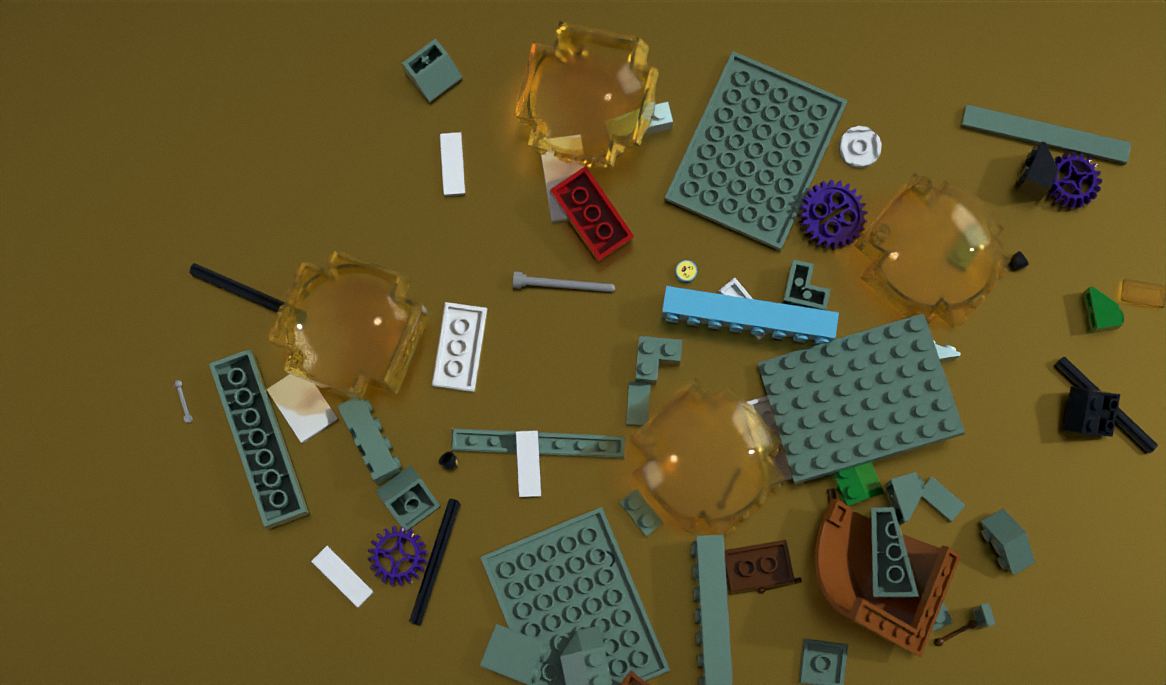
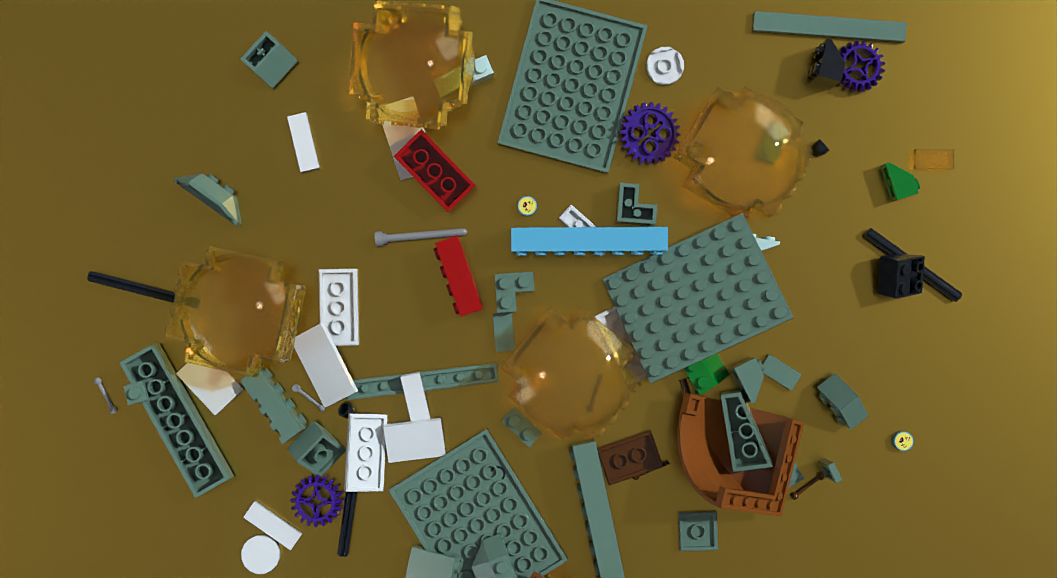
camera: 10 degrees left, 10 degrees up
none -> sand green plate [123,381,149,405]
none -> sand green wedge [173,173,242,227]
none -> white tile [241,535,280,574]
none -> white tile [291,322,358,408]
none -> light grey hinge [292,384,325,412]
none -> white tile [344,413,387,492]
none -> white tile [383,418,446,463]
none -> red brick [433,235,484,317]
none -> light yellow tile [893,431,913,451]

